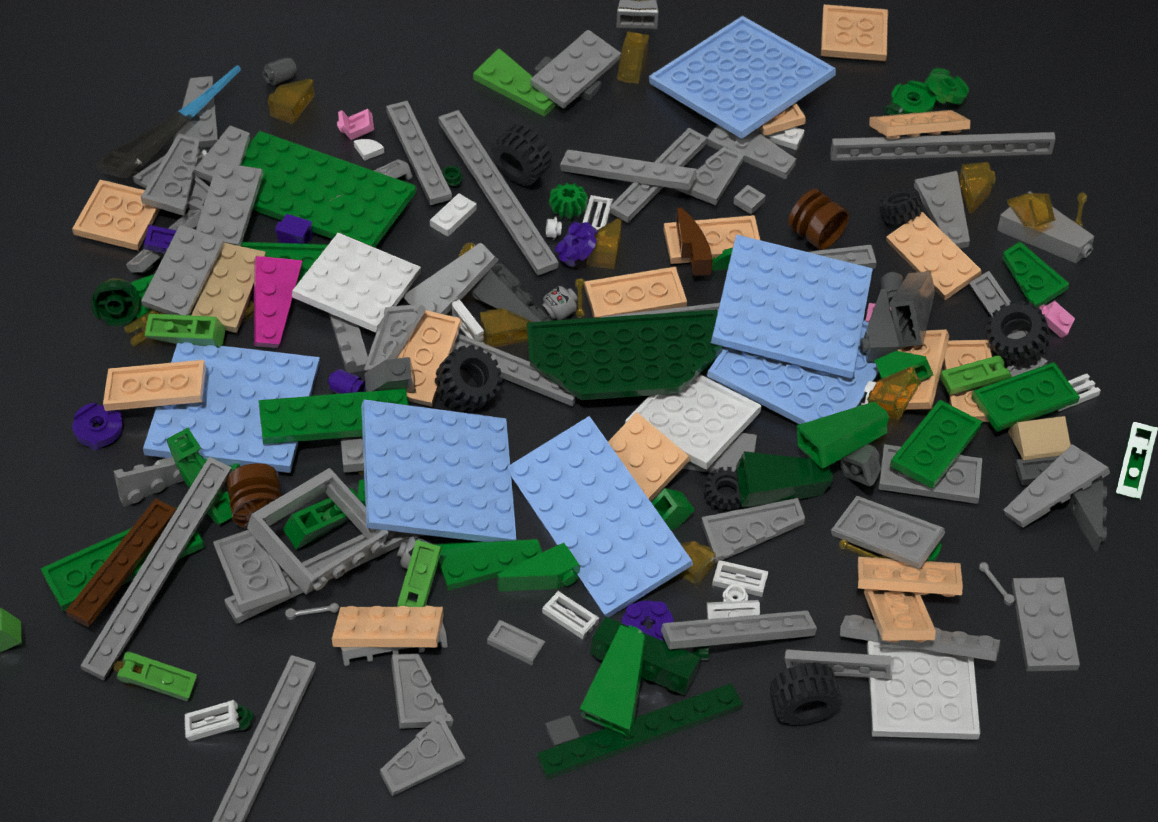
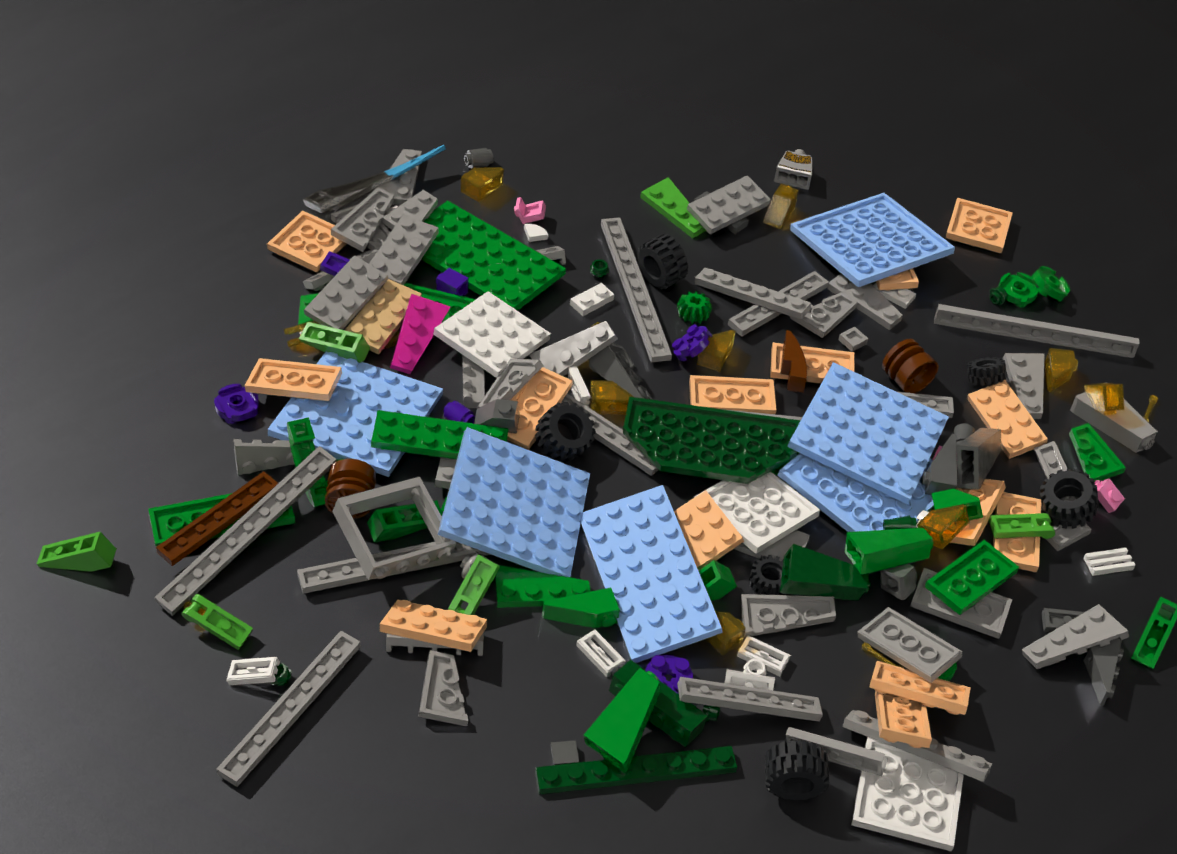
camera: 10 degrees right, 5 degrees down
dark green cylinder [91,278,140,326] -> none
light grey plate [213,530,290,612] -> none
light grey hinge [285,603,340,620] -> none
light grey wing [380,713,465,796] -> none
light grey plate [386,101,452,205] -> none
light grey tile [487,620,545,666] -> none
light grey head [542,286,578,320] -> none
white plate [546,217,562,240] -> none
clear yellow hinge [575,279,585,318] -> none
white tile [583,195,613,238] -> none
green tile [712,248,733,271] -> none
light nougat plate [870,110,970,139] -> none
green tile [971,362,1080,432] -> none
light grey hinge [979,562,1015,605] -> none
tan slope [1008,416,1071,460] -> none
light grey plate [1012,577,1080,671] -> none
none -> dark green cone [883,515,917,530]

